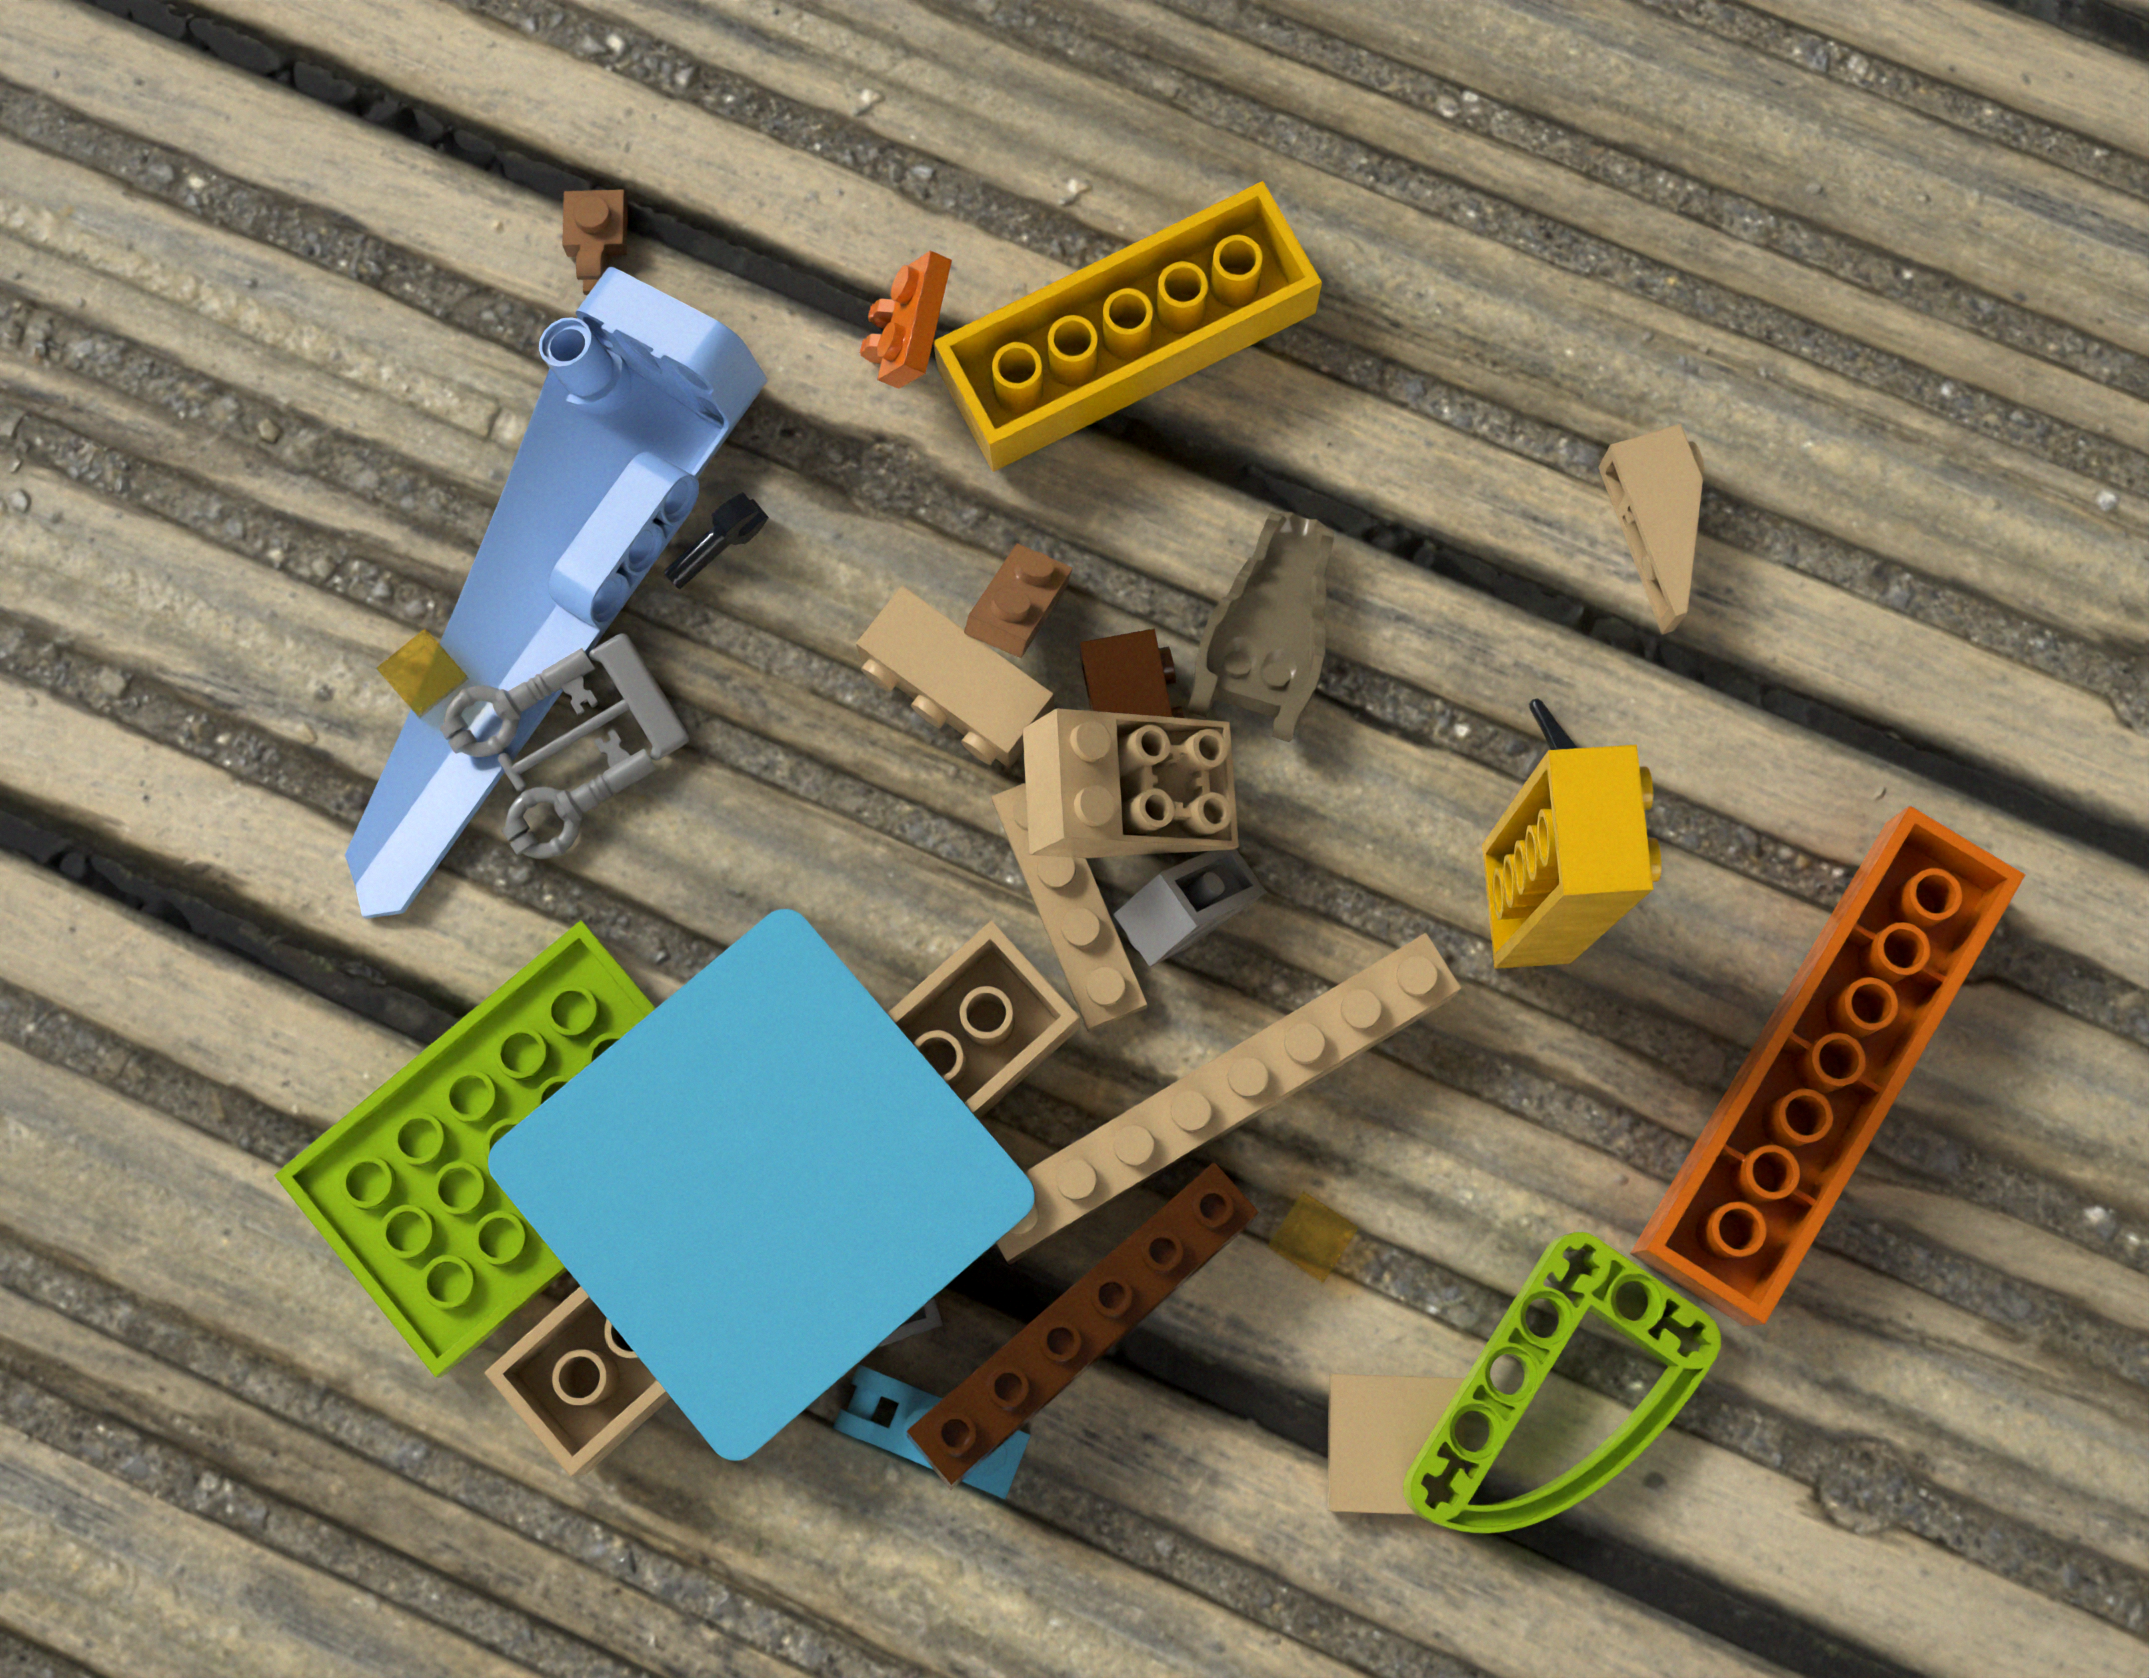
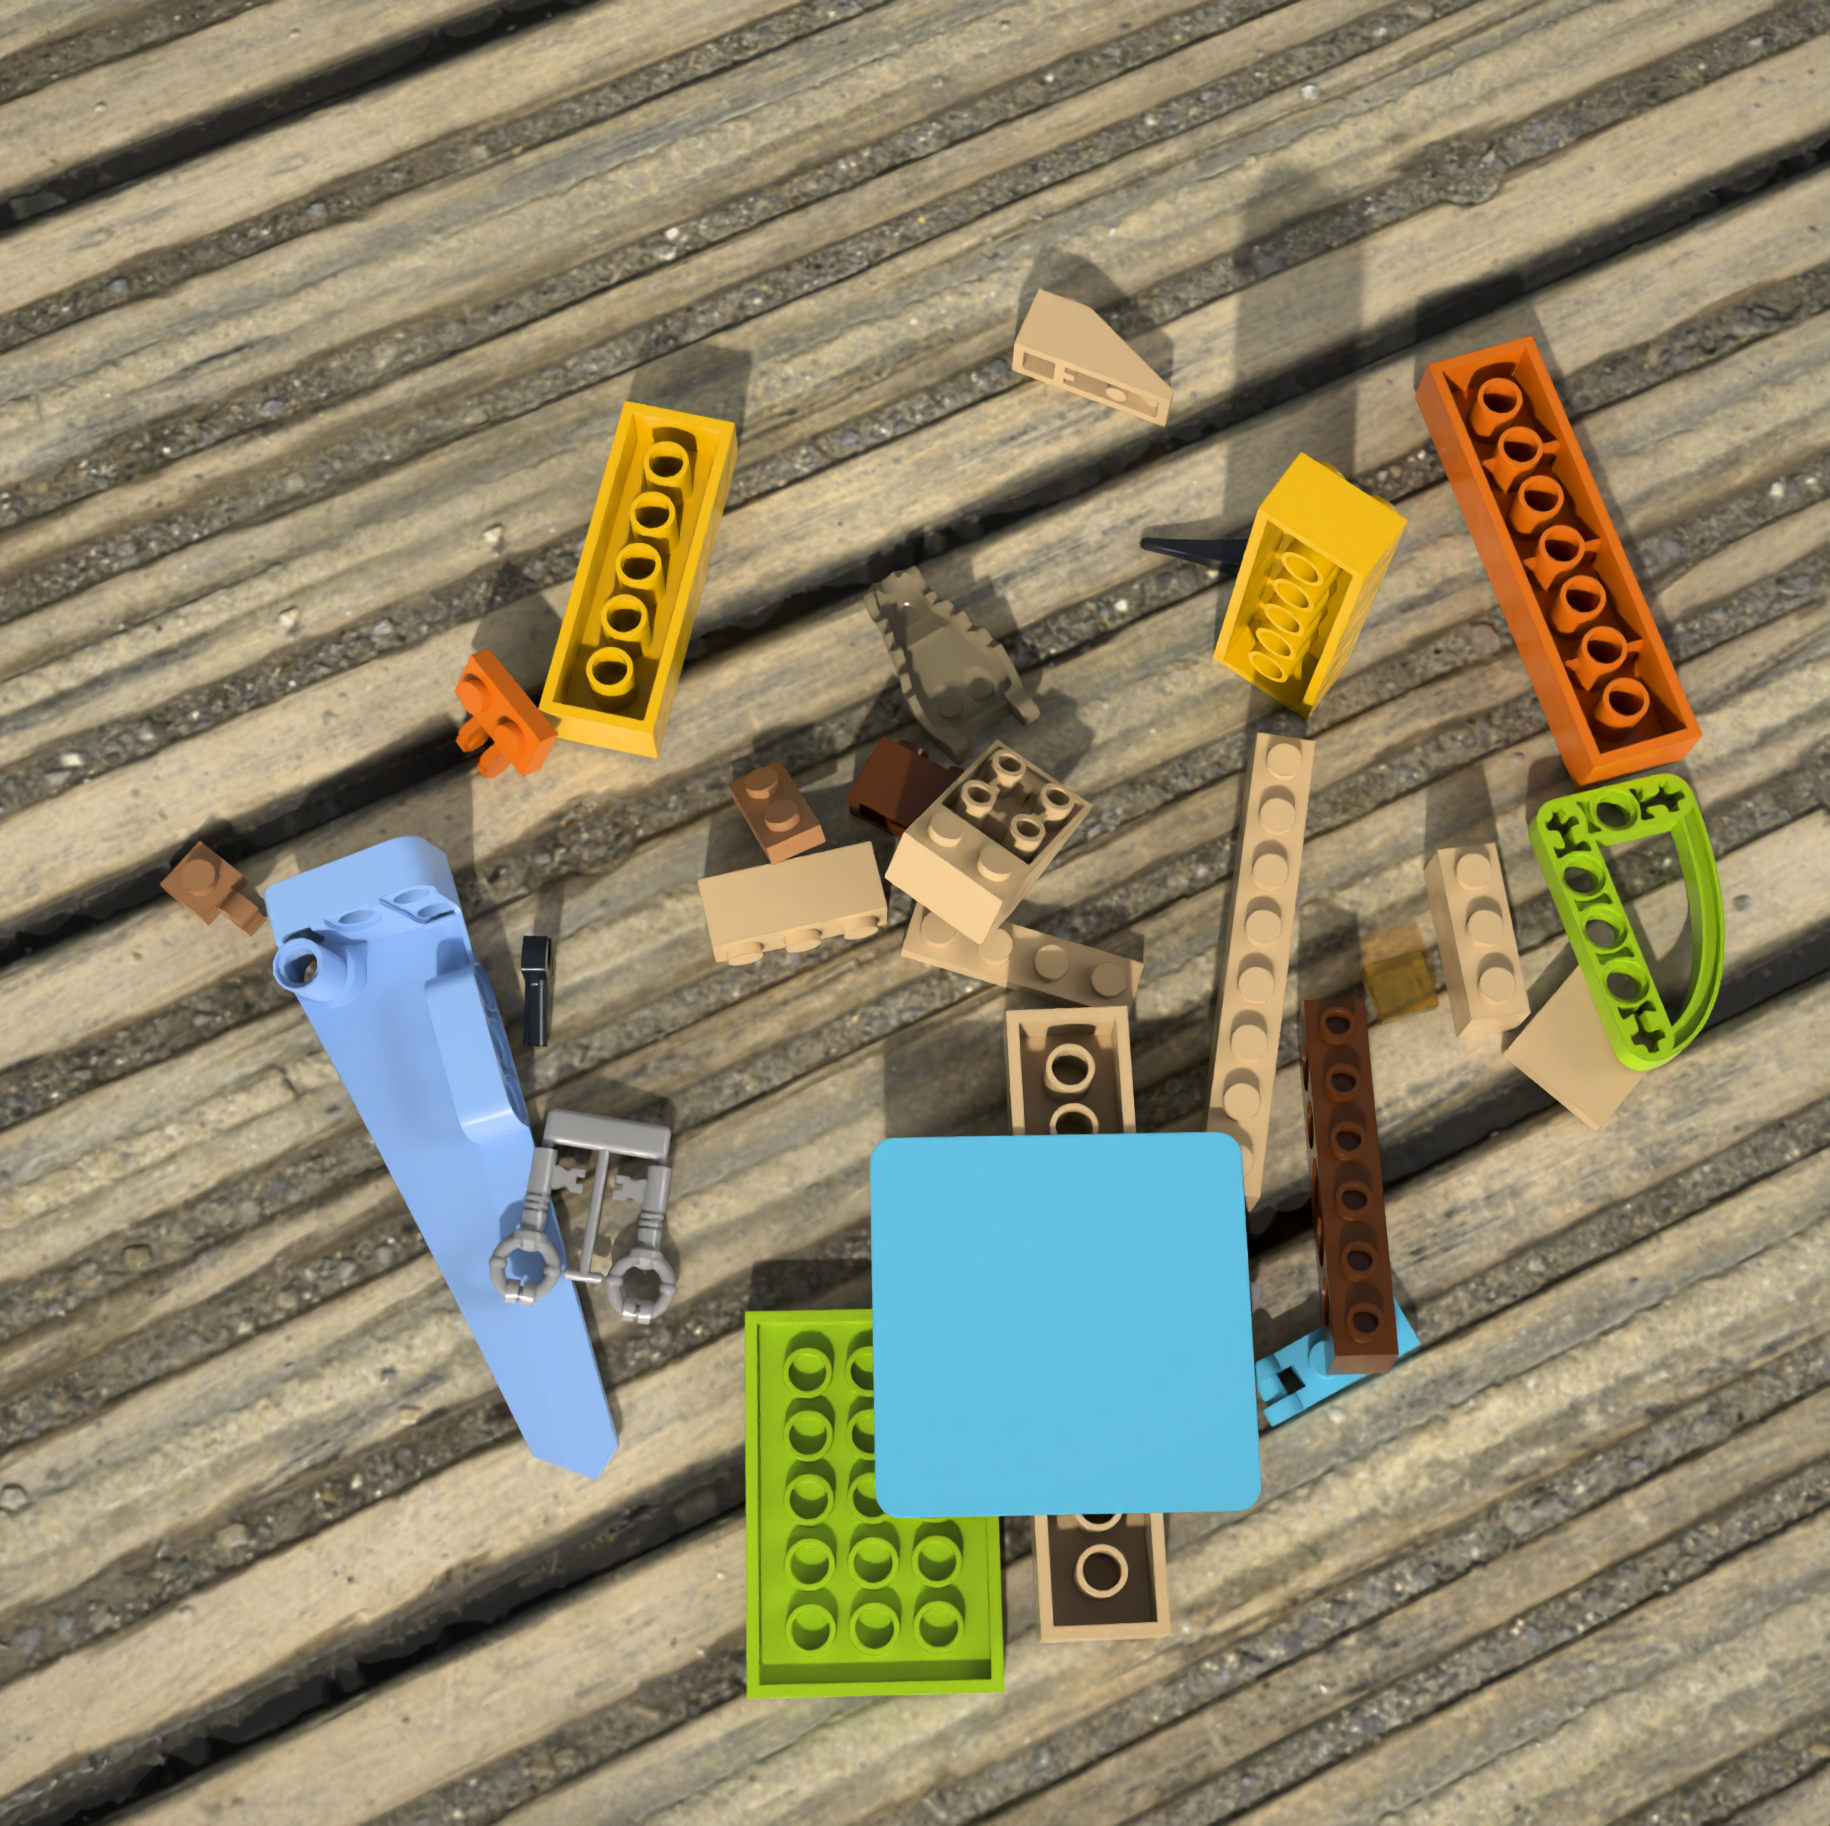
camera: 55 degrees left, 5 degrees down
clear yellow tile [376,628,468,719] -> none
light grey slope [1113,849,1267,967] -> none
none -> tan brick [1423,842,1531,1038]

